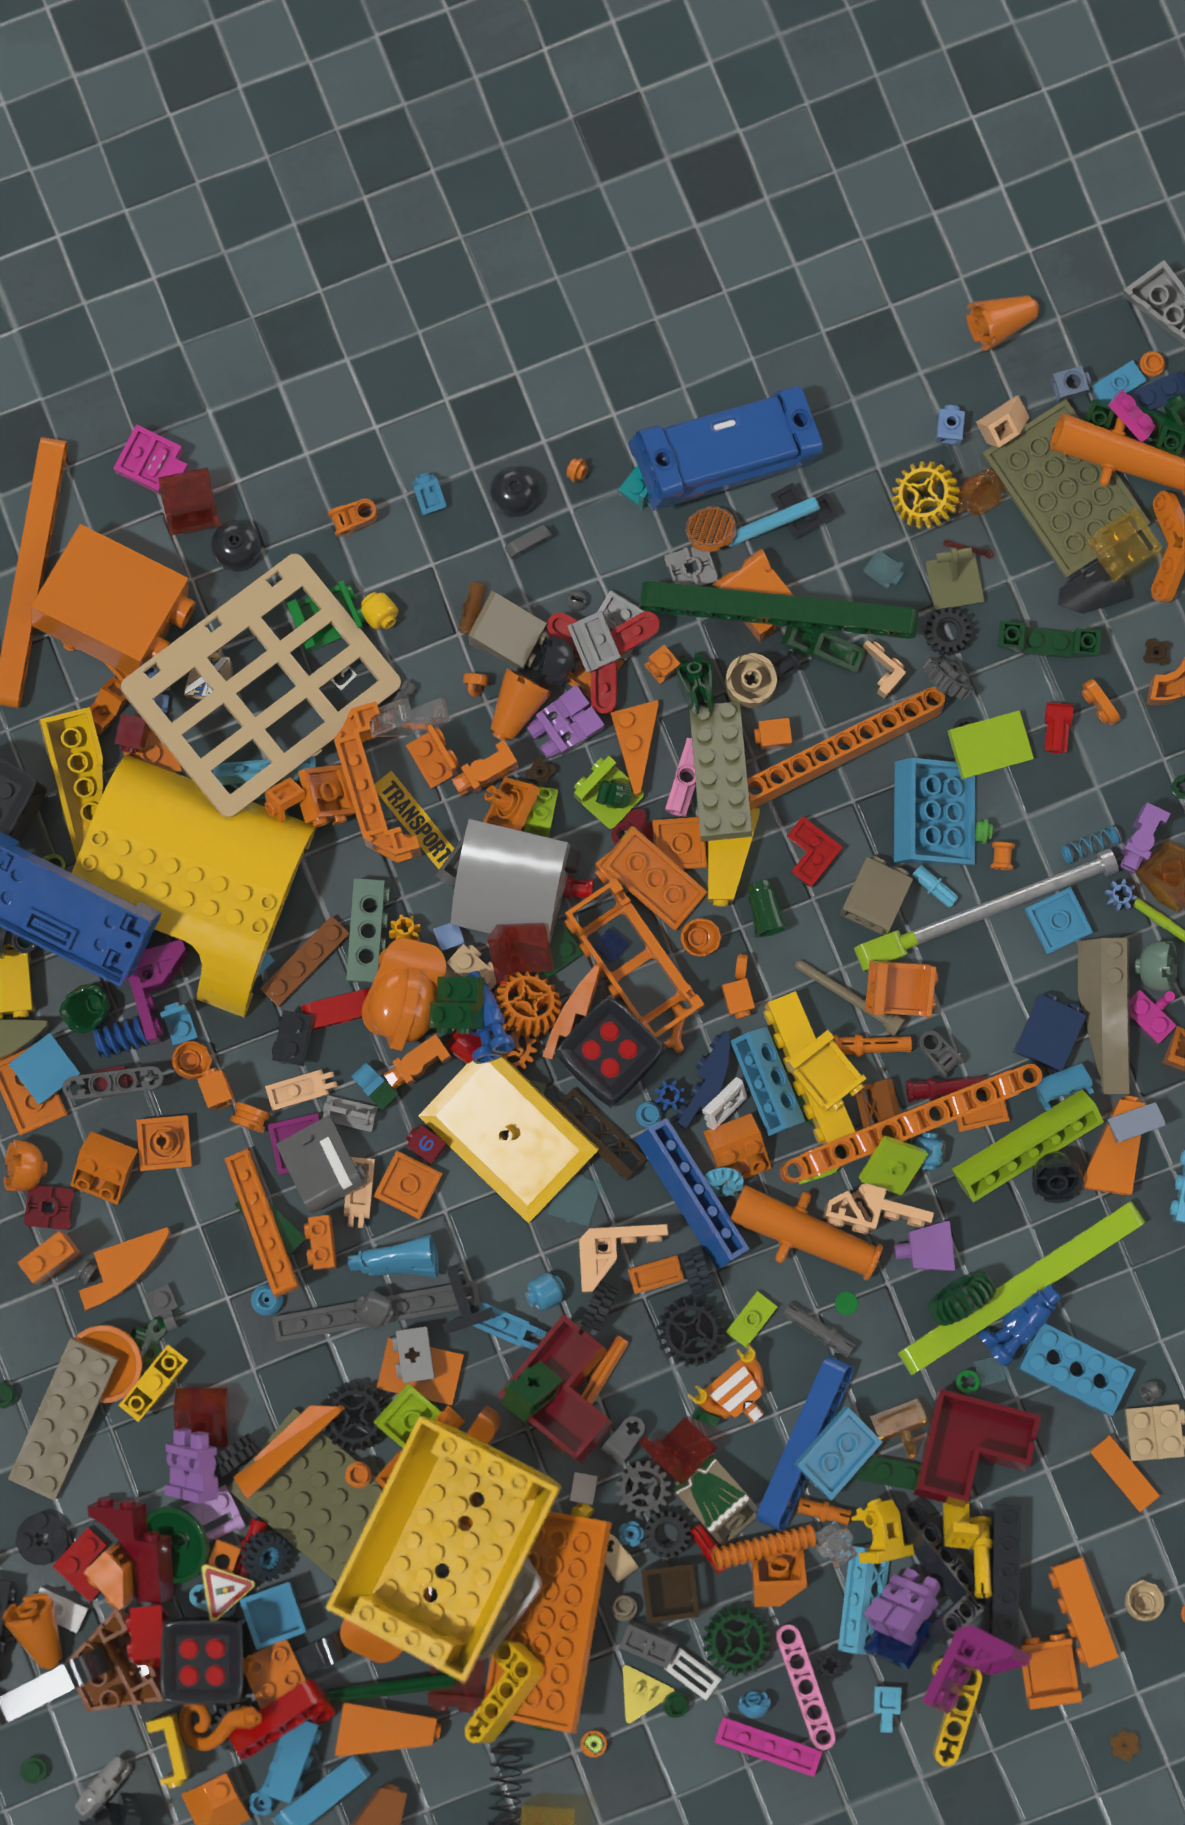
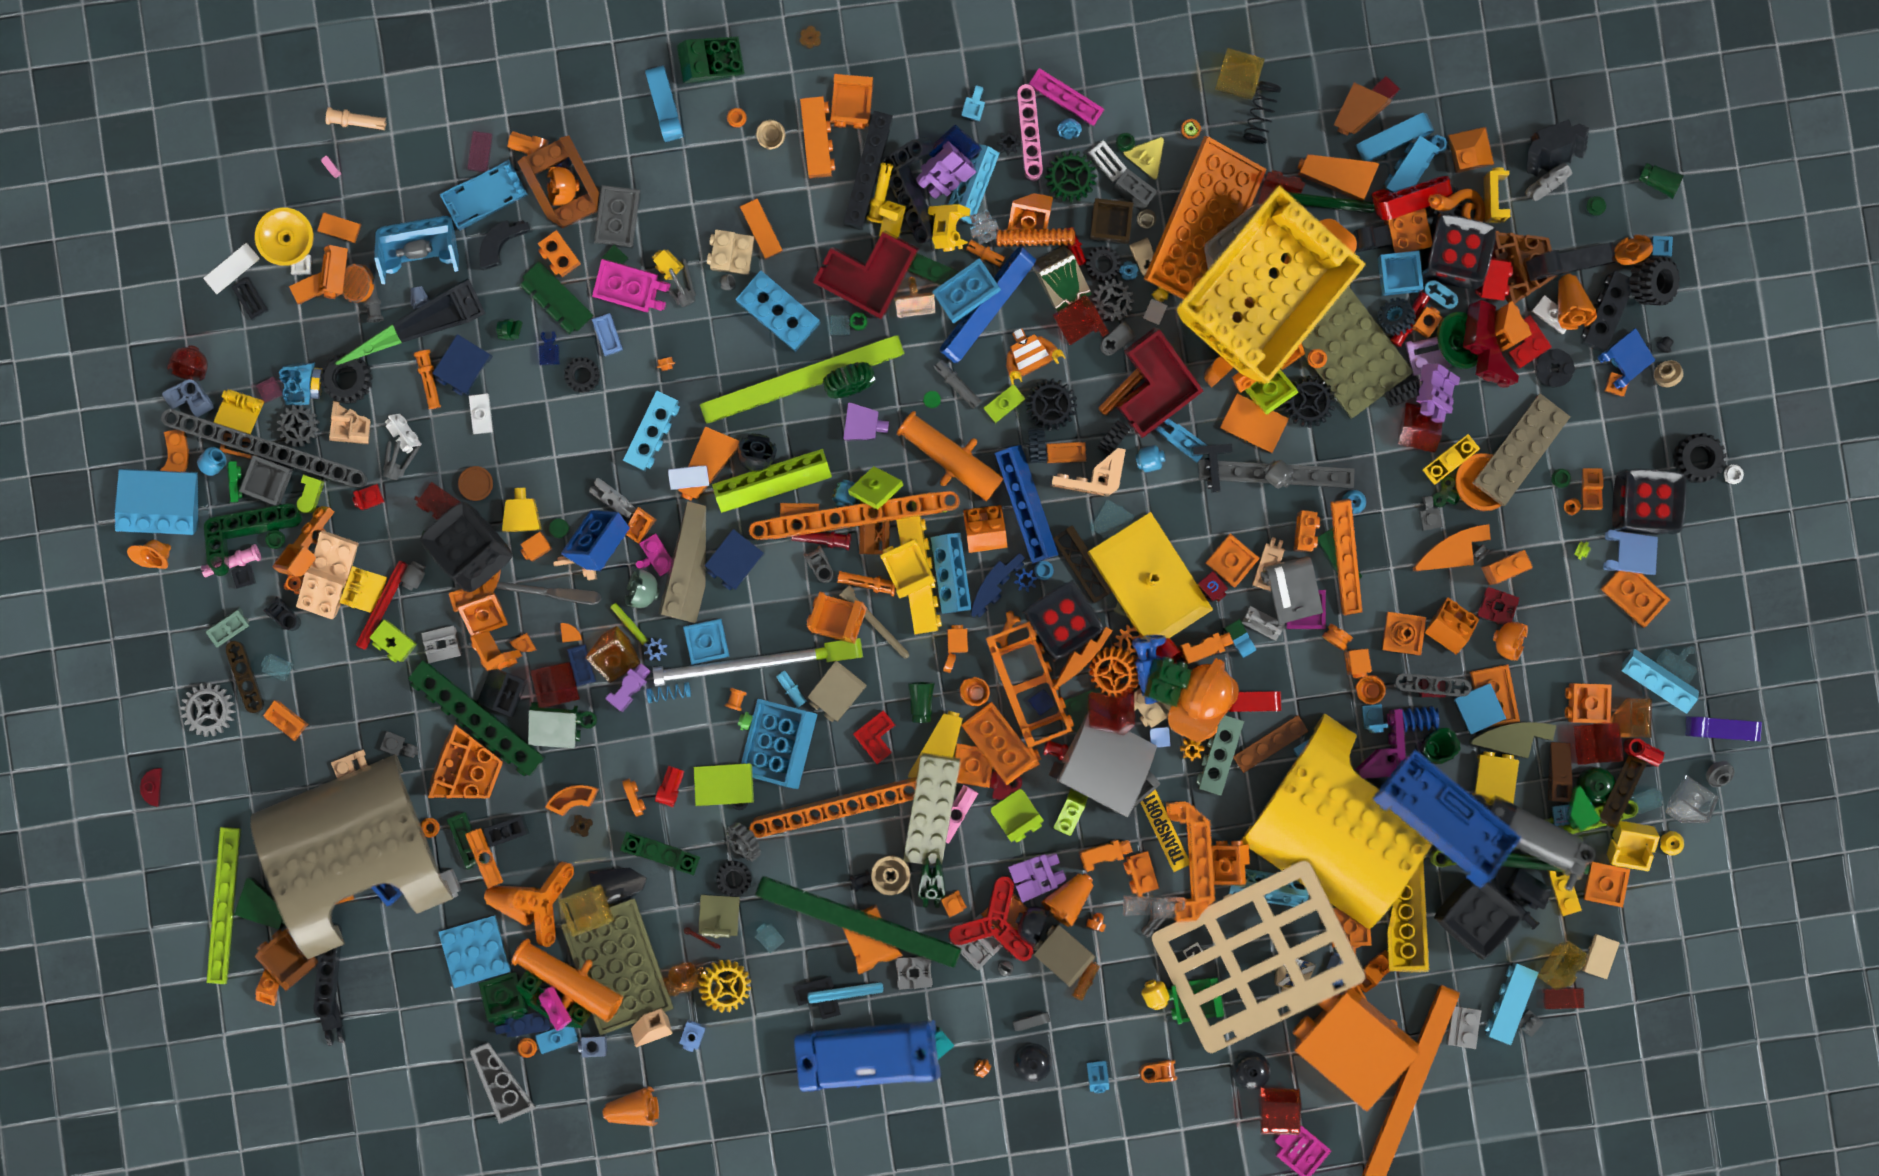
camera: 170 degrees left, 5 degrees up
dark red brick [115,714,149,754] -> none
piece [201,1565,255,1621] -> none
orange wedge [234,1405,345,1499] -> none
orange bracket [265,777,306,822] -> none
light nougat hinge [265,1070,338,1111] -> none
black bracket [272,1010,315,1067] -> none
dark azure piece [347,1234,439,1278] -> none
light grey brick [392,1327,435,1383] -> none
yellow beam [465,1641,543,1744] -> none
orange plate [483,777,540,831] -> none
dark green brick [502,1361,563,1422] -> none
dark brown plate [525,757,555,787] -> none
light grey plate [567,611,622,673] -> none
dark green piece [596,780,632,809] -> none
orange wing [611,700,659,797] -> none
tile [685,507,736,552] -> none
dark green tile [692,1408,720,1427] -> none
white tile [702,1077,747,1130] -> none
medium azure gear [704,1168,744,1199] -> none
orange brick [754,718,792,750] -> none
dark green slope [780,626,865,673] -> none
light nougat piece [822,1183,934,1235] -> none
light nougat bracket [863,640,906,699] -> none
magenta bracket [922,1625,1032,1714] -> none
yellow beam [931,1657,982,1766] -> none
blue piece [977,1284,1062,1367] -> none
dark azure hinge [1035,1063,1094,1111] -> none

